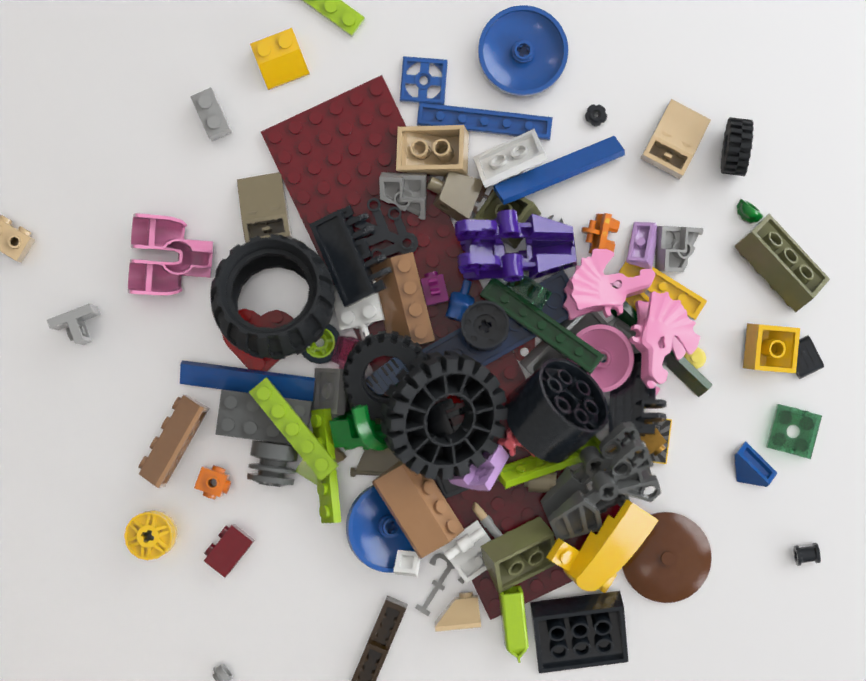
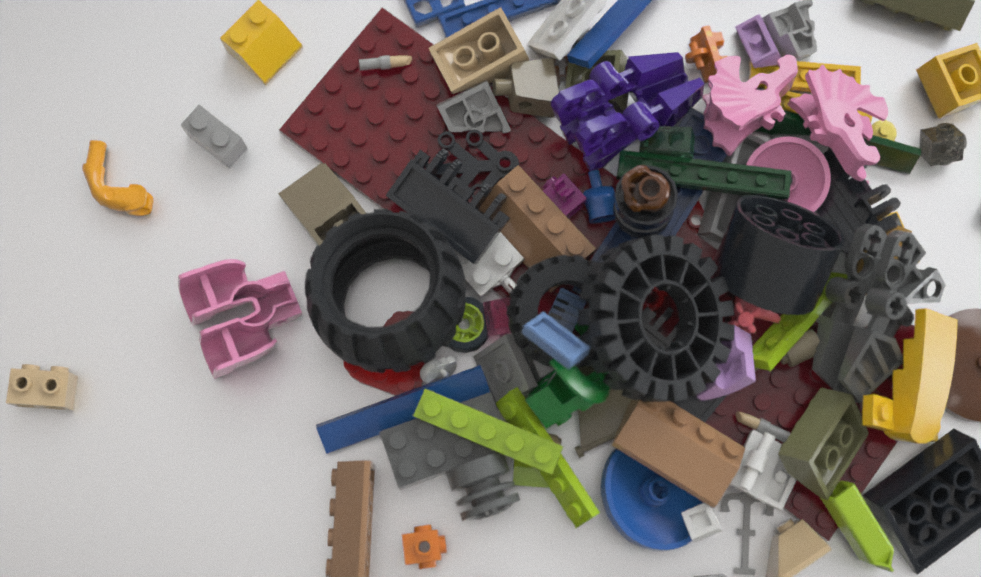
camera: 30 degrees left, 10 degrees down
light grey bracket [47,304,101,345] -> none
none -> light orange piece [82,140,154,216]
none -> light grey piece [359,55,412,70]
none -> white piece [420,356,457,383]
none -> medium blue tile [522,312,590,370]
none -> reddish brown head [621,165,670,212]
none -> clear smoke brick [919,123,967,166]

